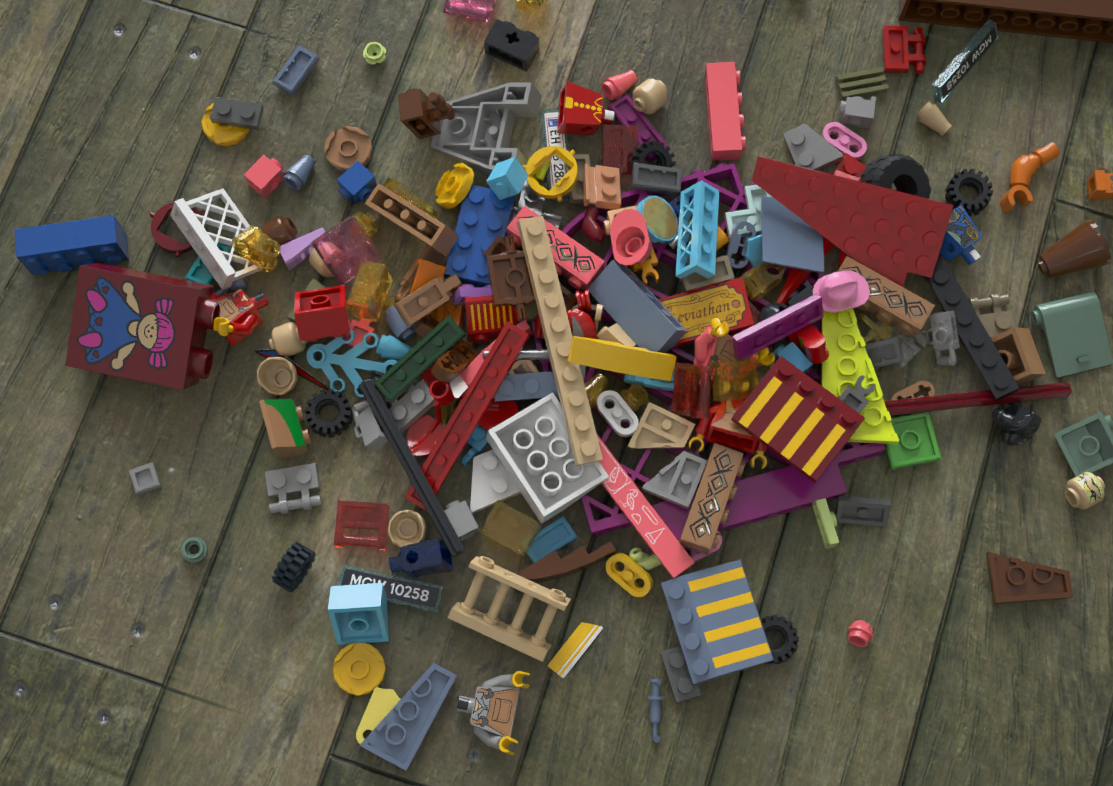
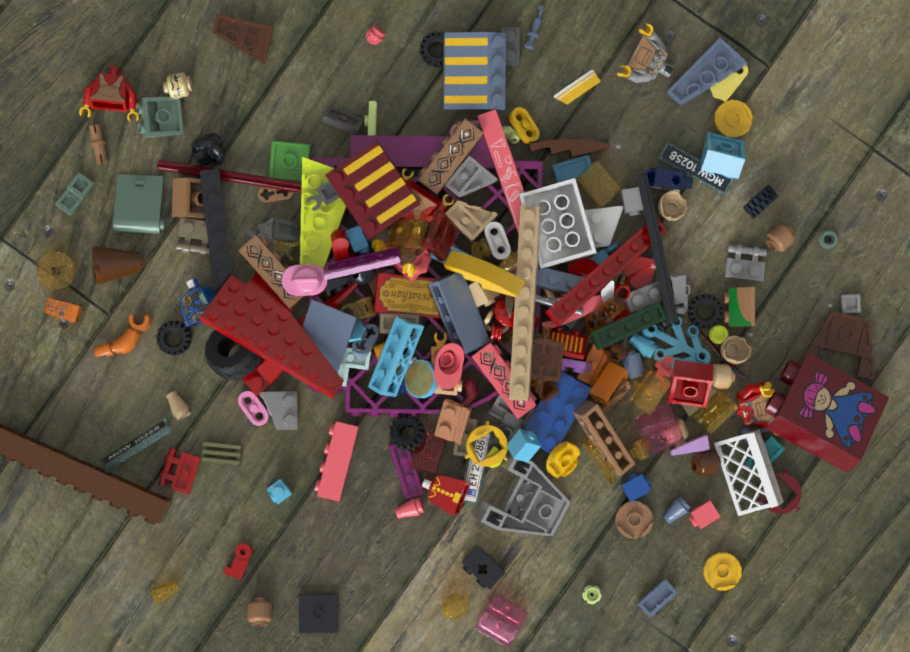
camera: 165 degrees left, 15 degrees up
blue brick [14,215,129,276] -> none
dark grey plate [210,97,264,130] -> none
clear yellow piece [232,225,281,272] -> none
clear red plate [334,500,390,550] -> none
medium nougat hinge [394,274,461,326] -> none
reddish brown brick [398,89,455,139] -> none
tan fence [448,556,571,662] -> none
dark grey plate [631,162,682,195] -> none
tan head [633,78,668,115] -> none
light grey brick [838,96,876,129] -> none
light grey piece [926,310,960,366] -> none
none -> medium azure brick [266,478,293,504]
none -> clear yellow plate [692,390,739,434]
none -> neon yellow plate [709,325,728,344]
none -> medium nougat head [766,224,795,252]
none -> reddish brown wing [802,311,875,380]

